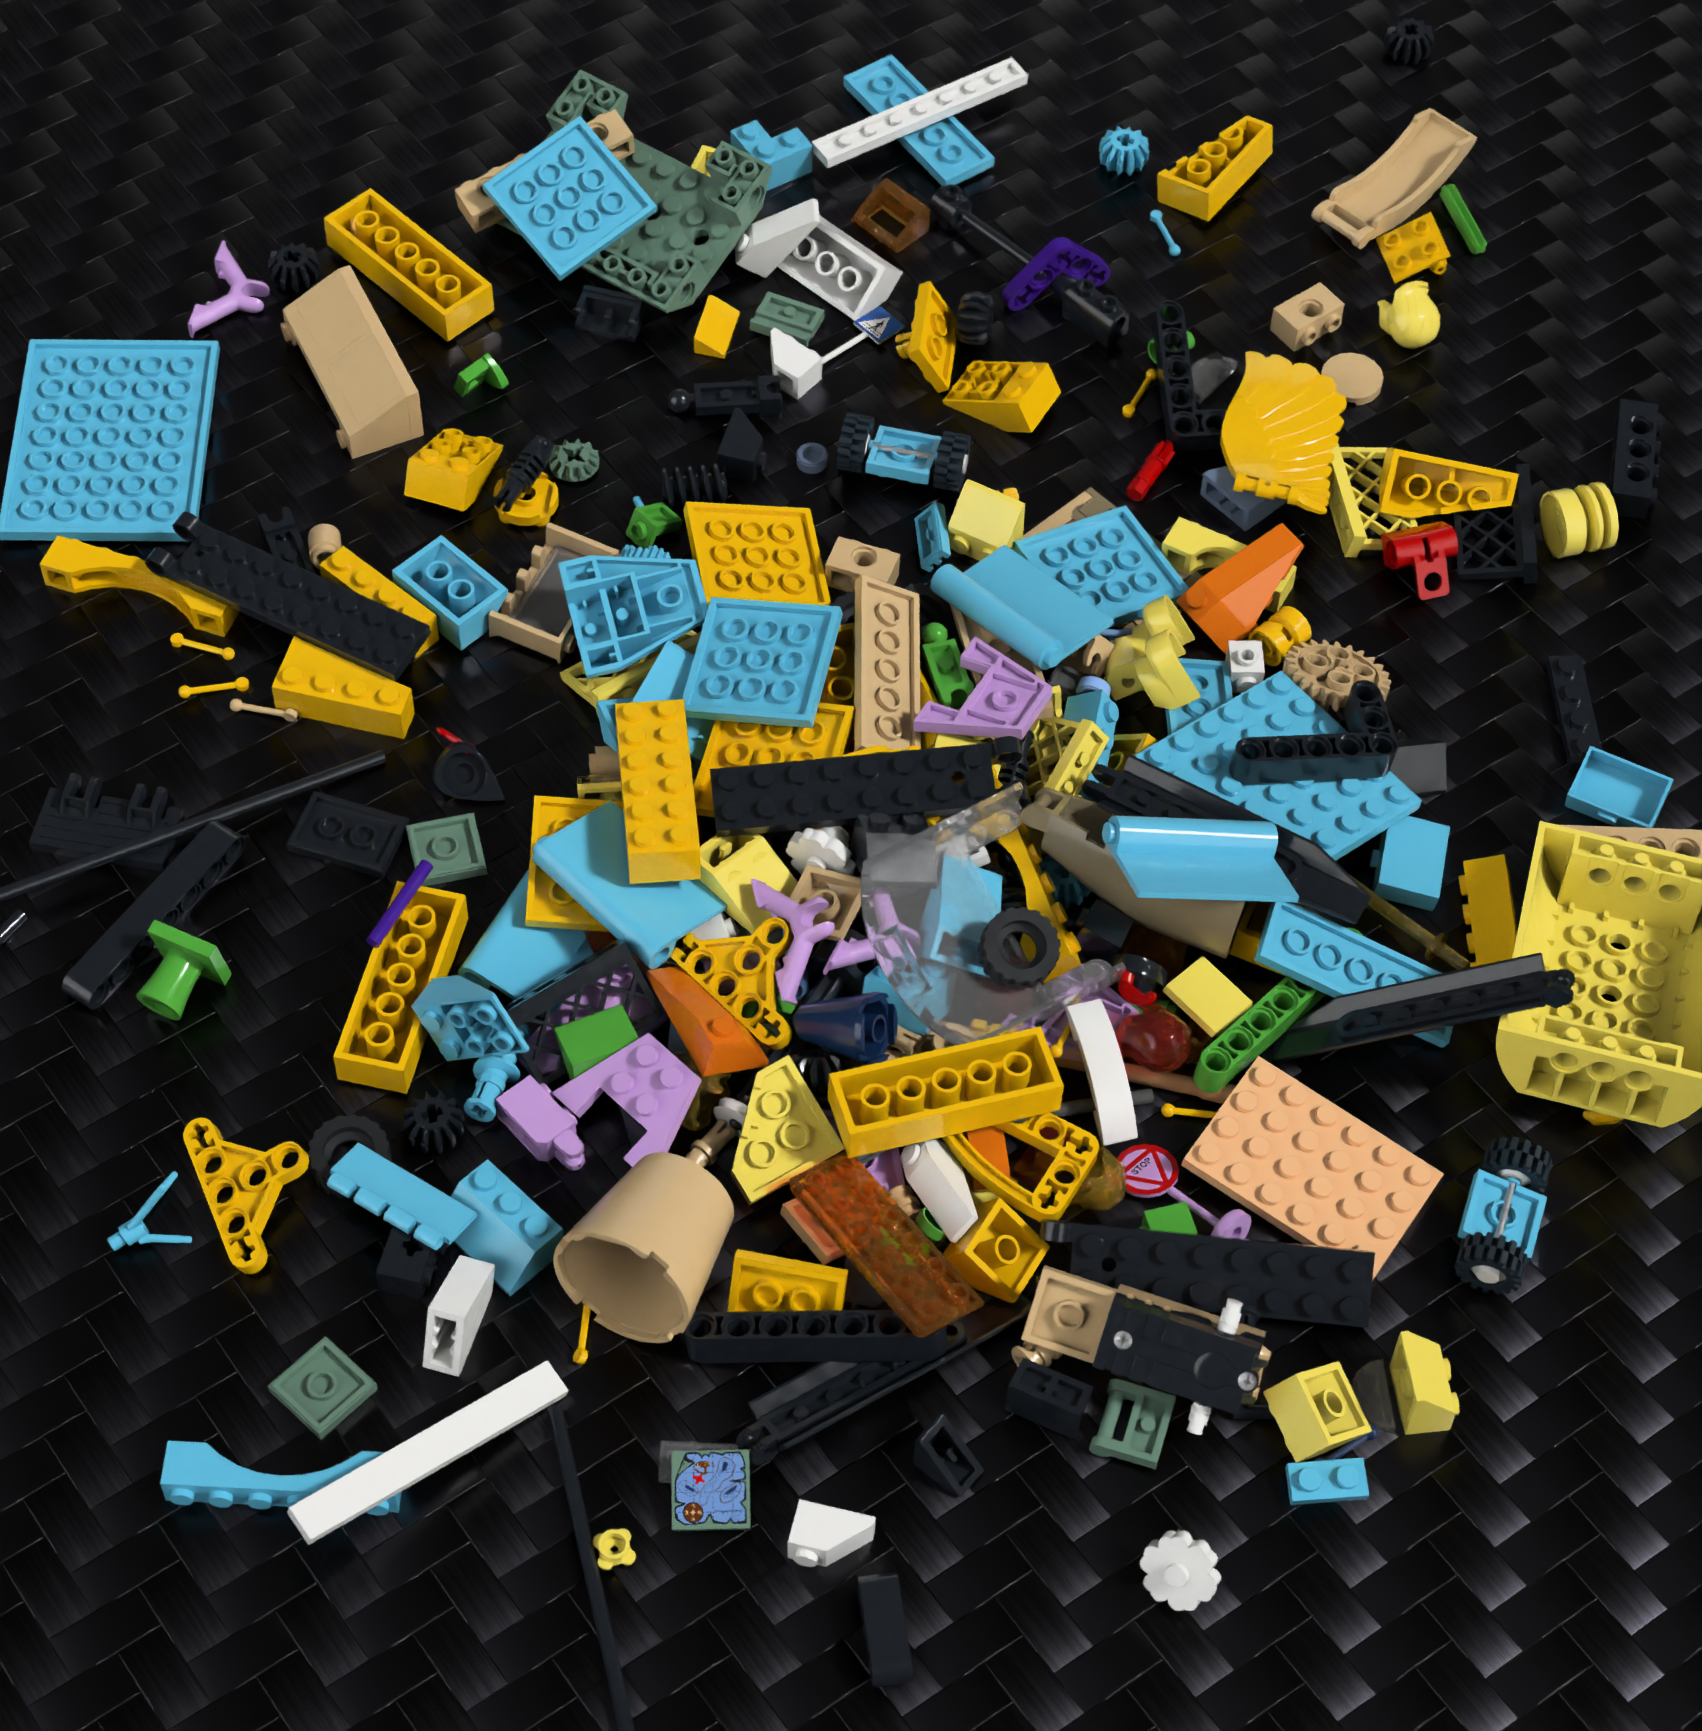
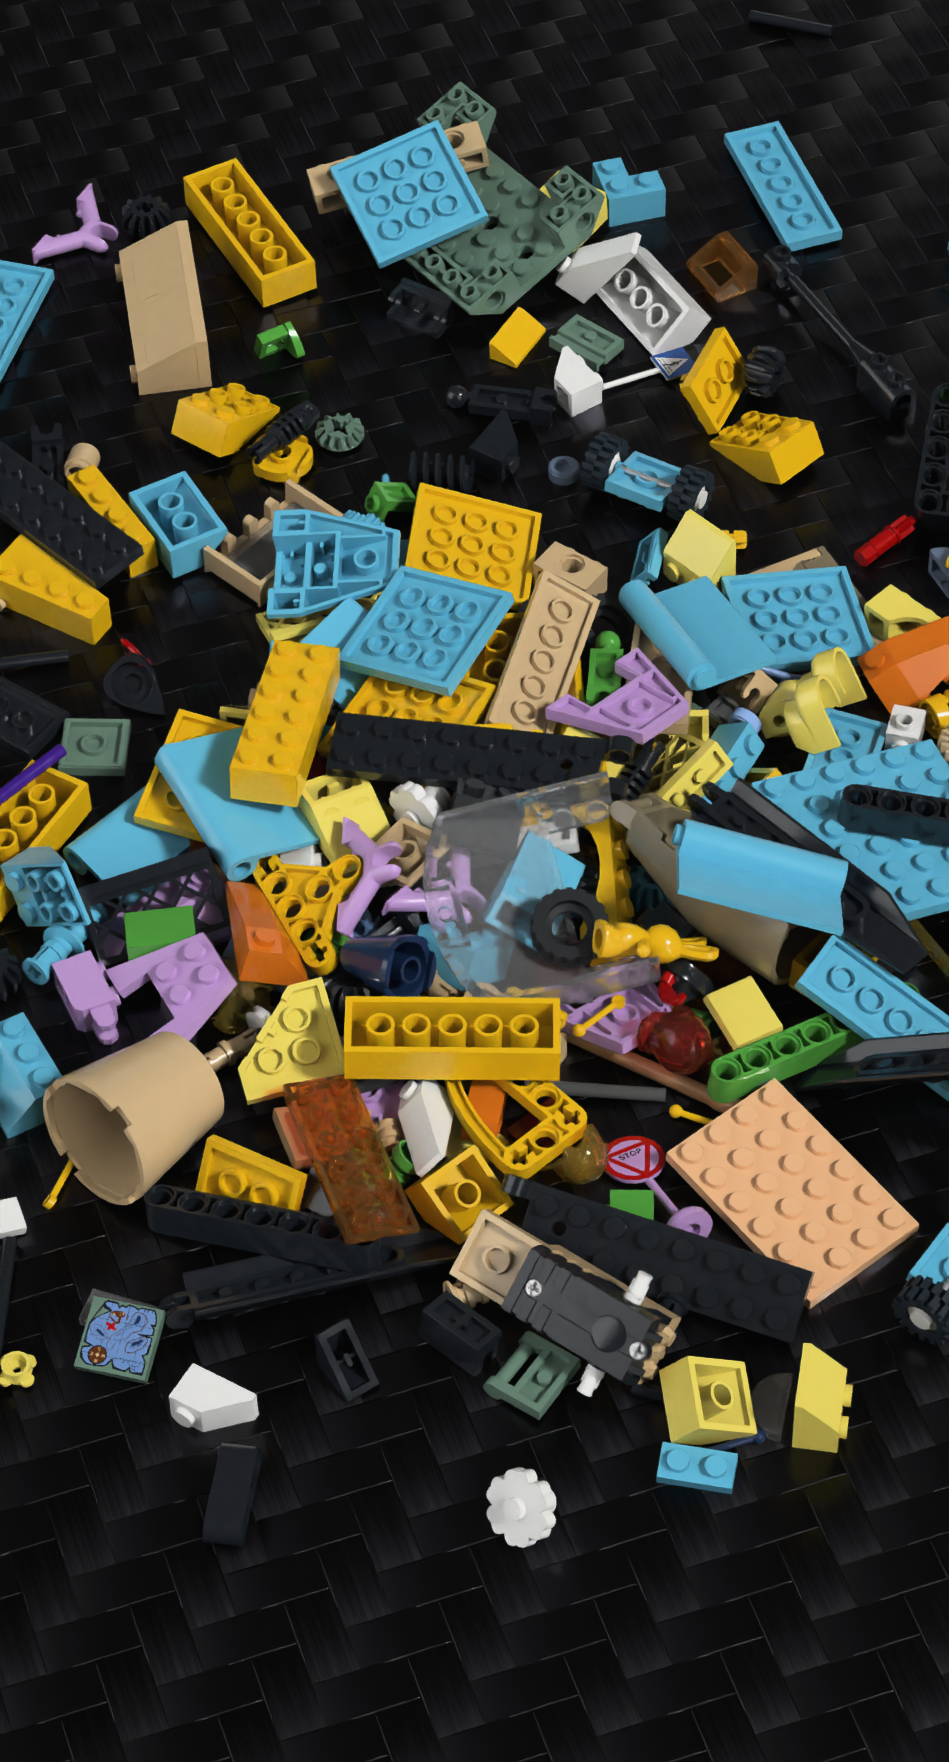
camera: 20 degrees right, 5 degrees down
white plate [812,57,1028,168] -> none
dark purple beam [1002,237,1111,311] -> none
white slope [1065,999,1138,1147] -> none
yellow hinge [1122,369,1158,418] -> none
none -> yellow animal [592,919,719,964]

